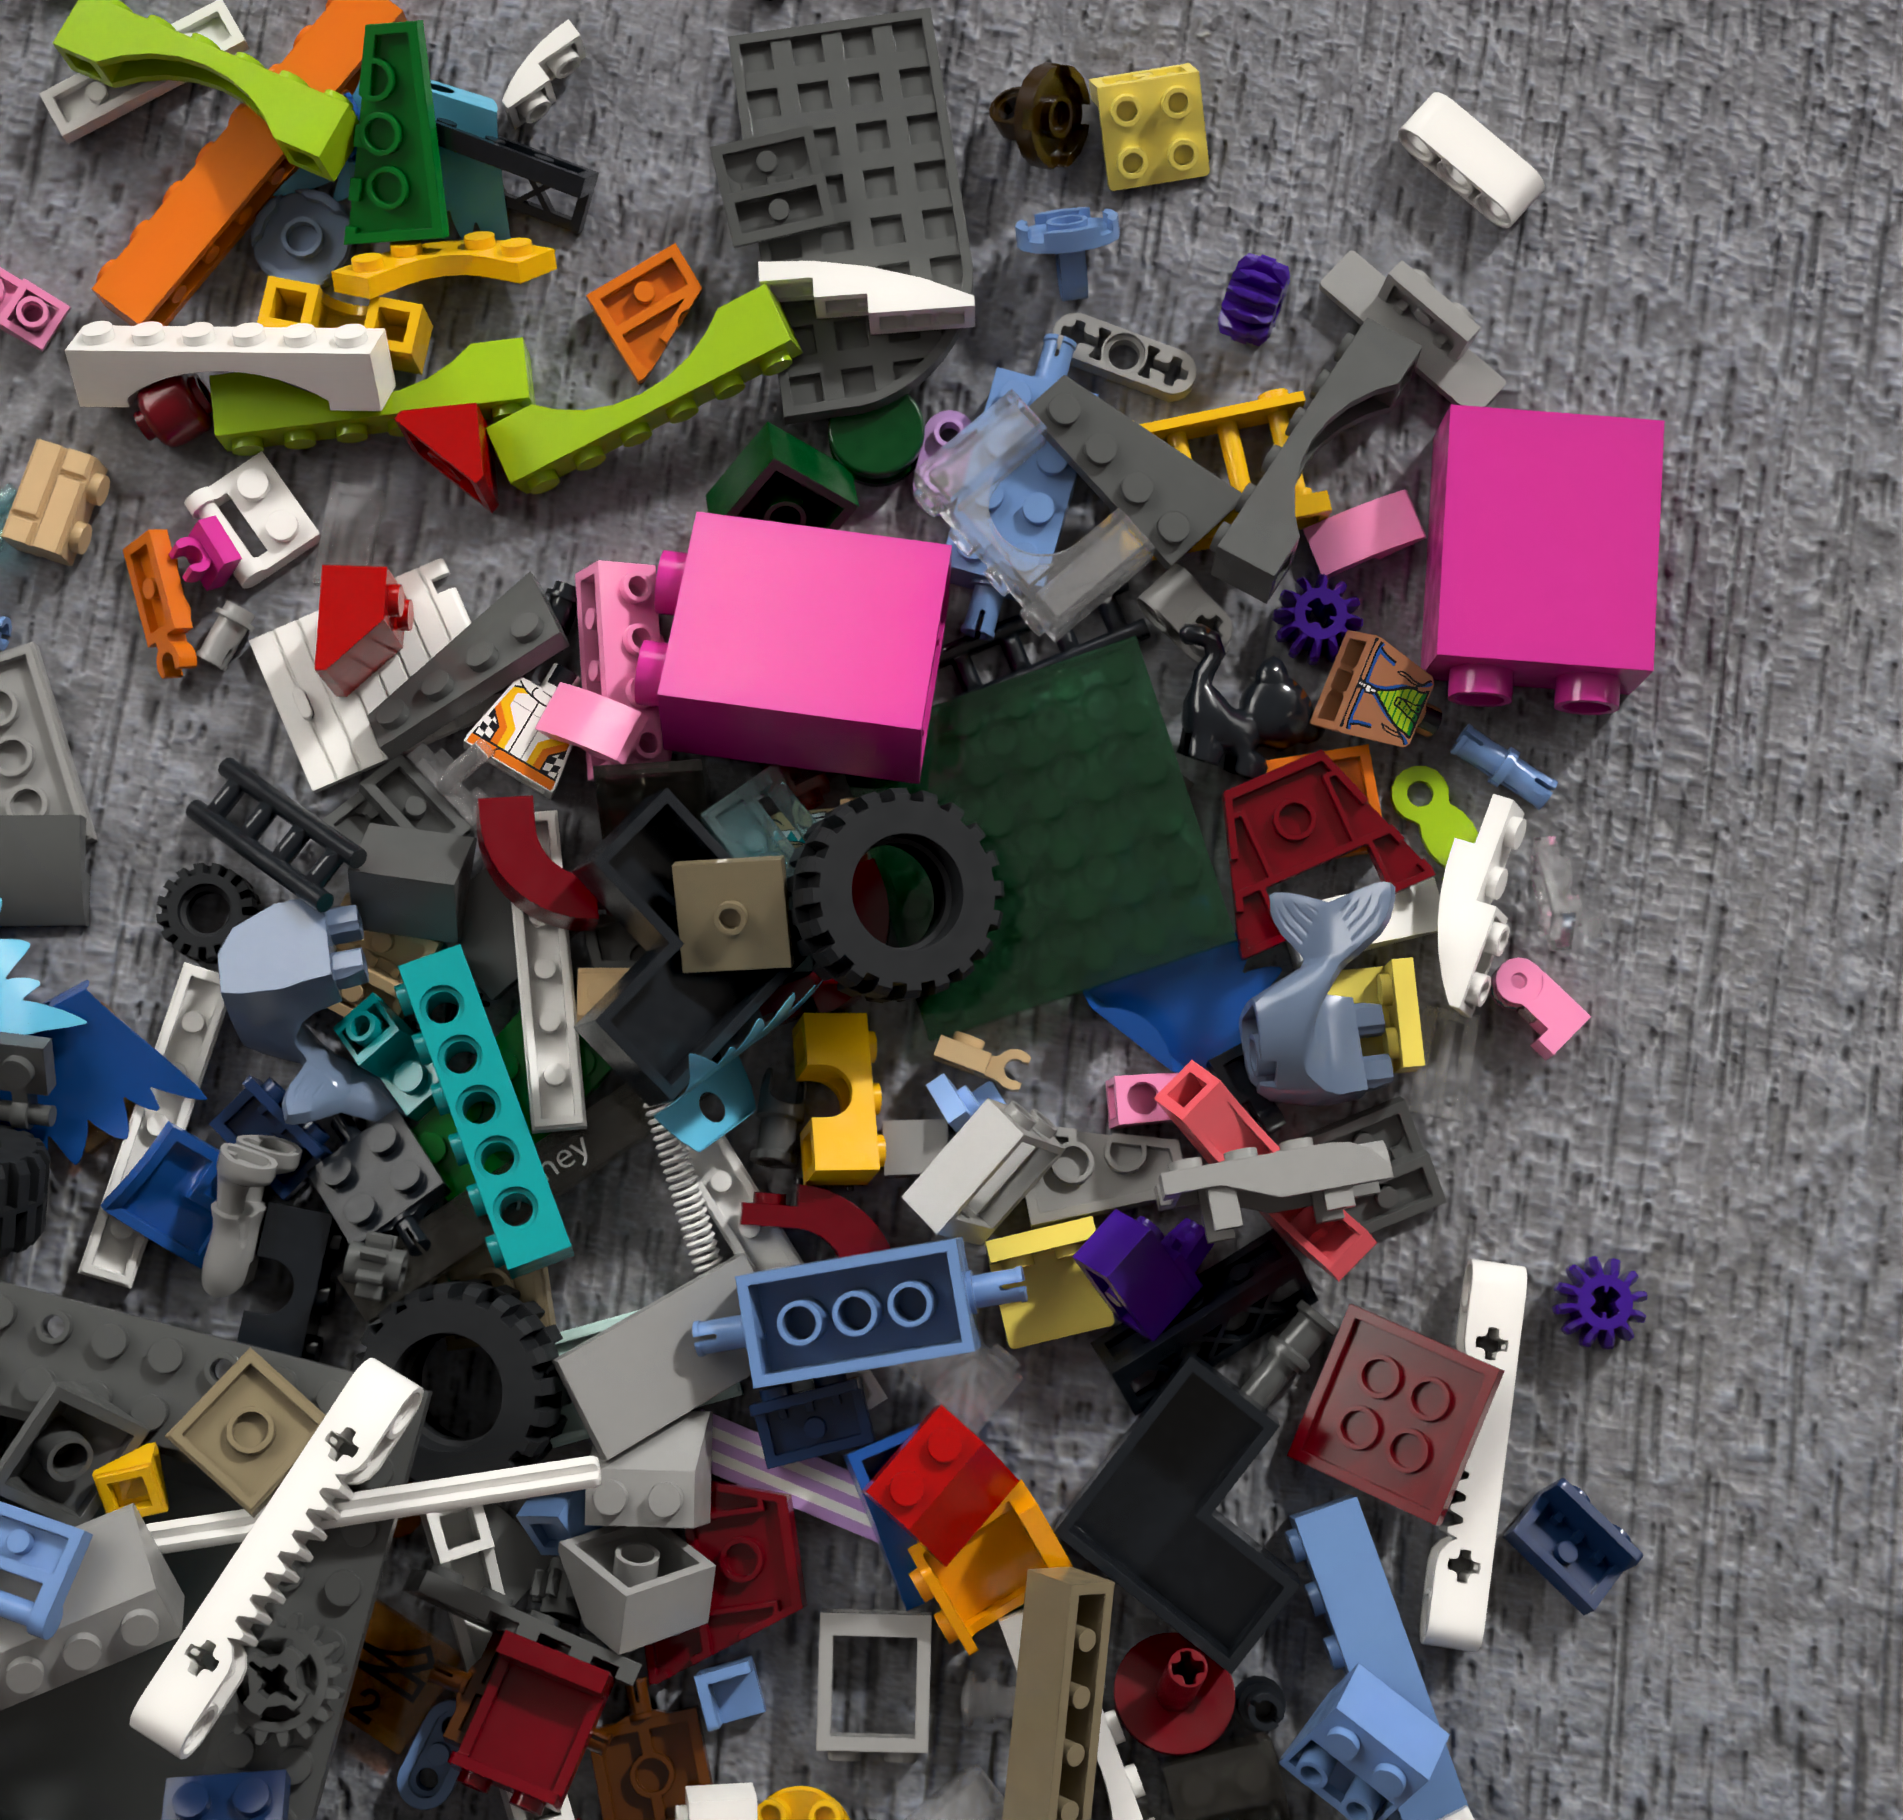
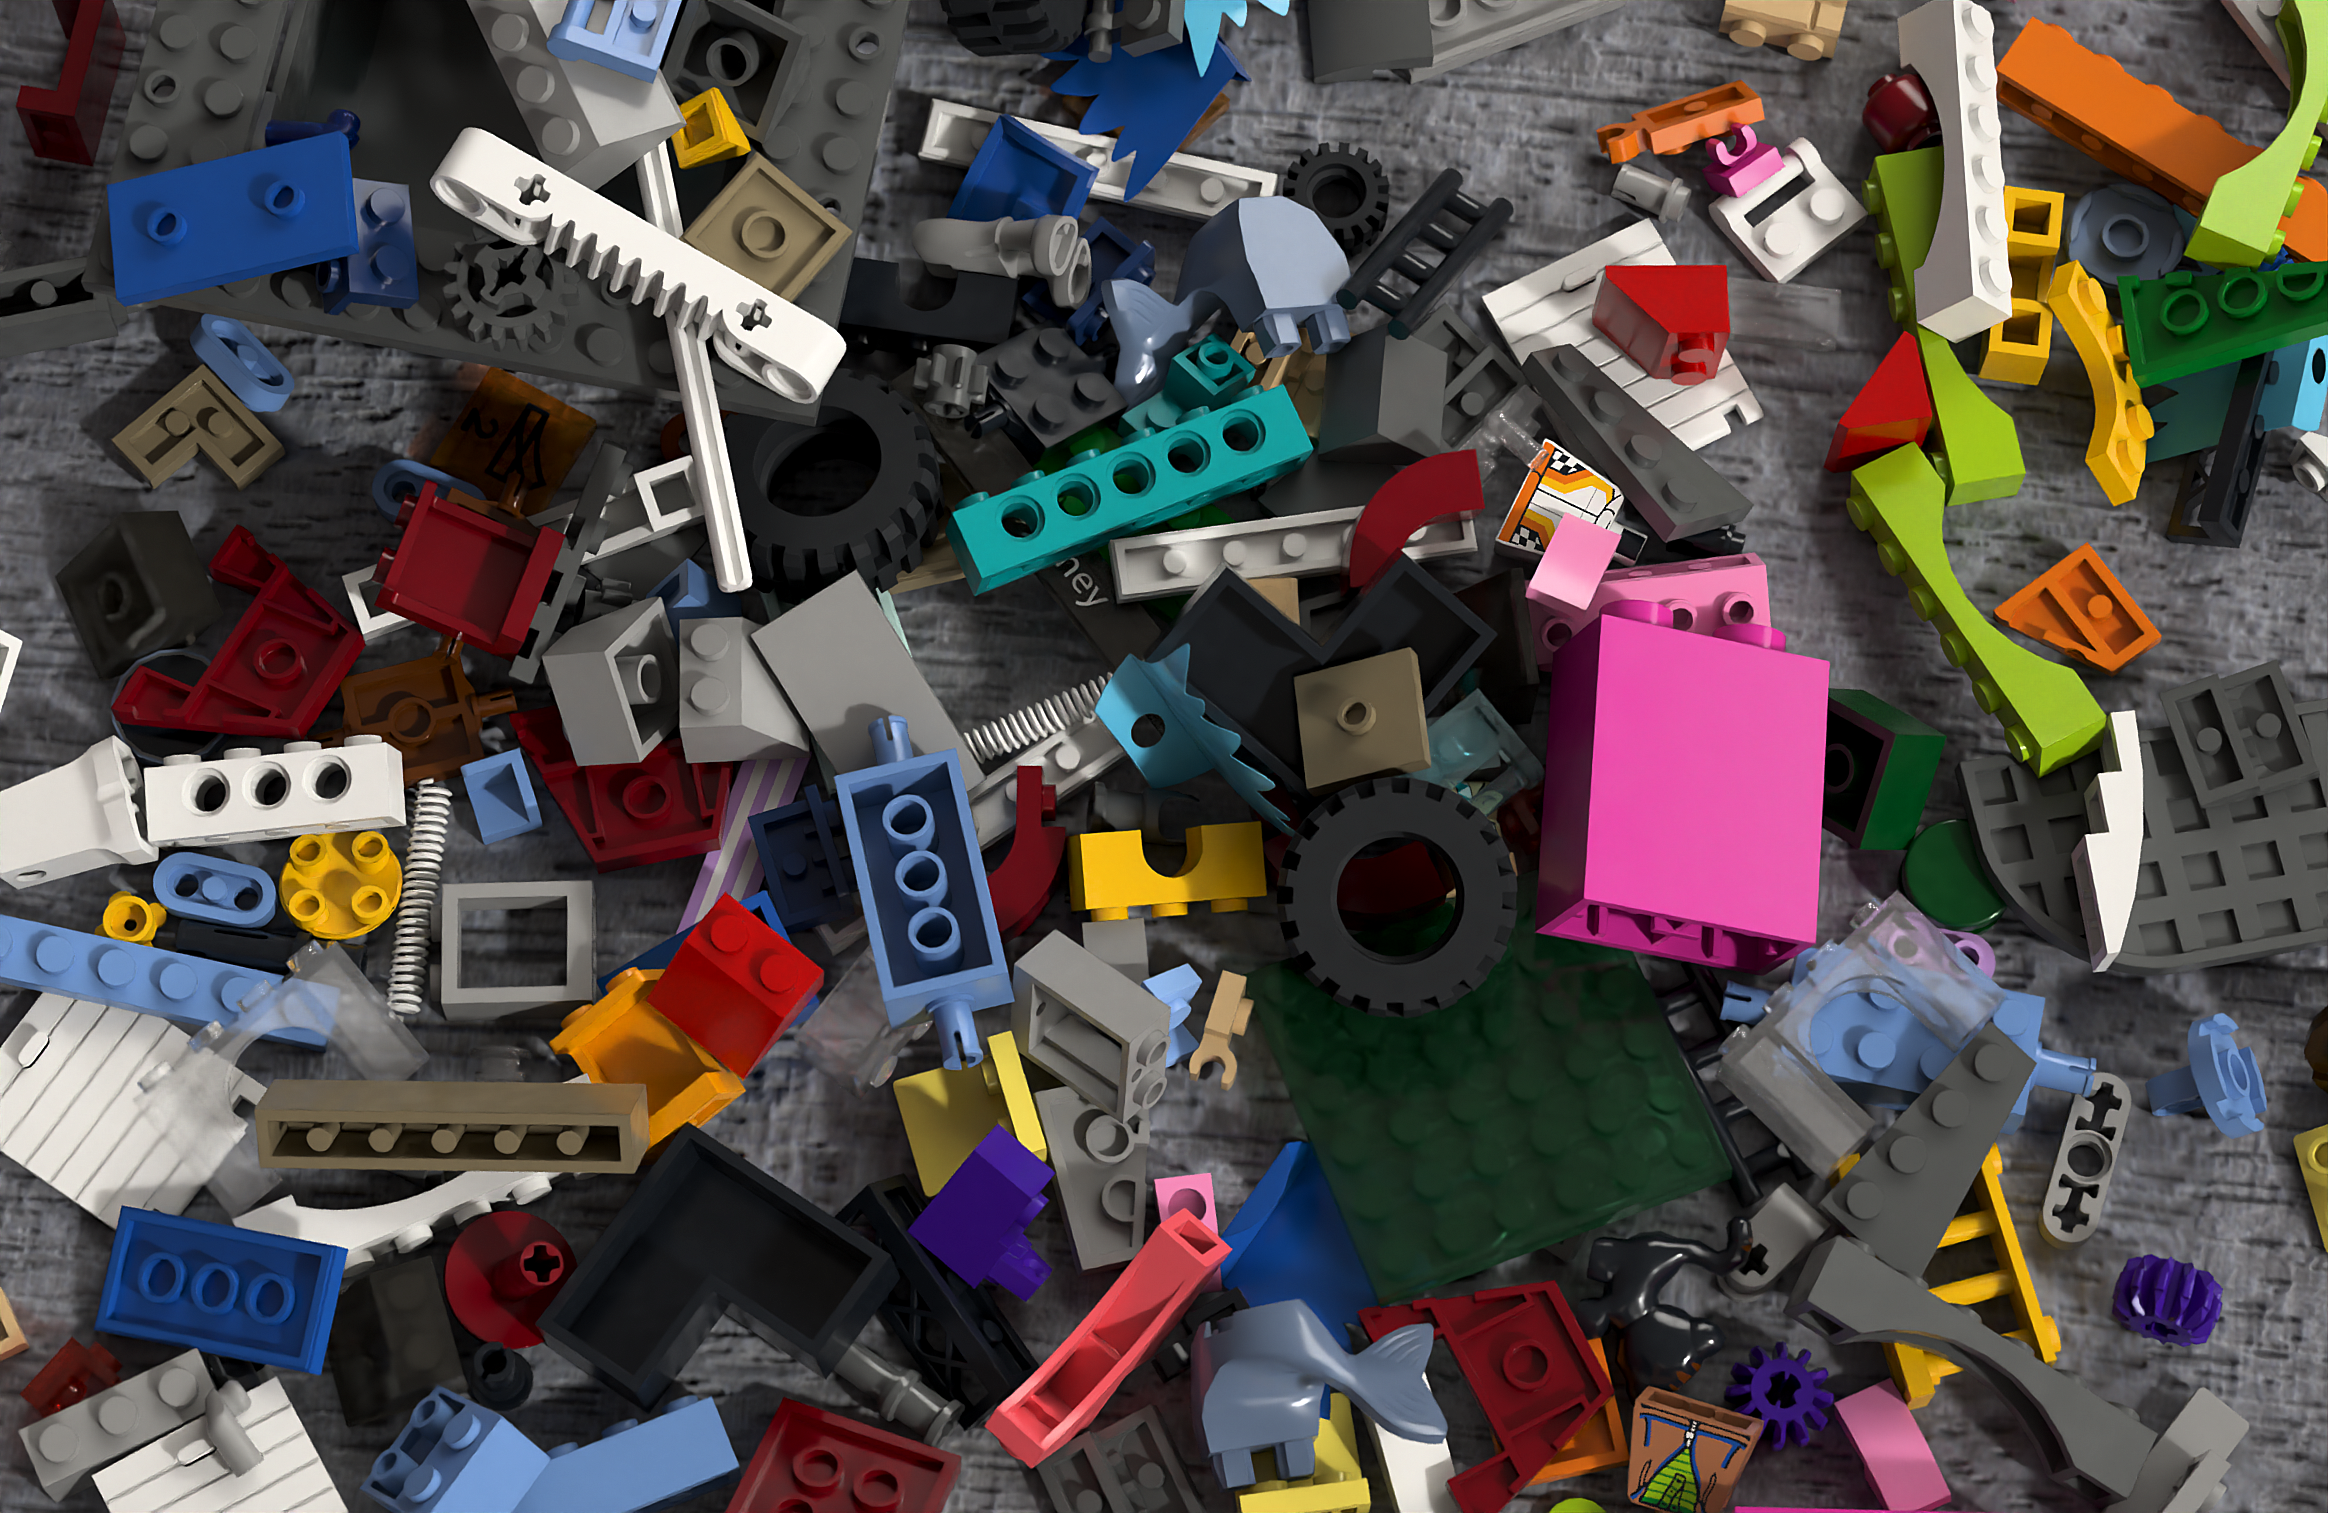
camera: 85 degrees right, 10 degrees down
light grey piece [1154,1137,1394,1244] -> none
none -> white piece [383,778,452,1022]

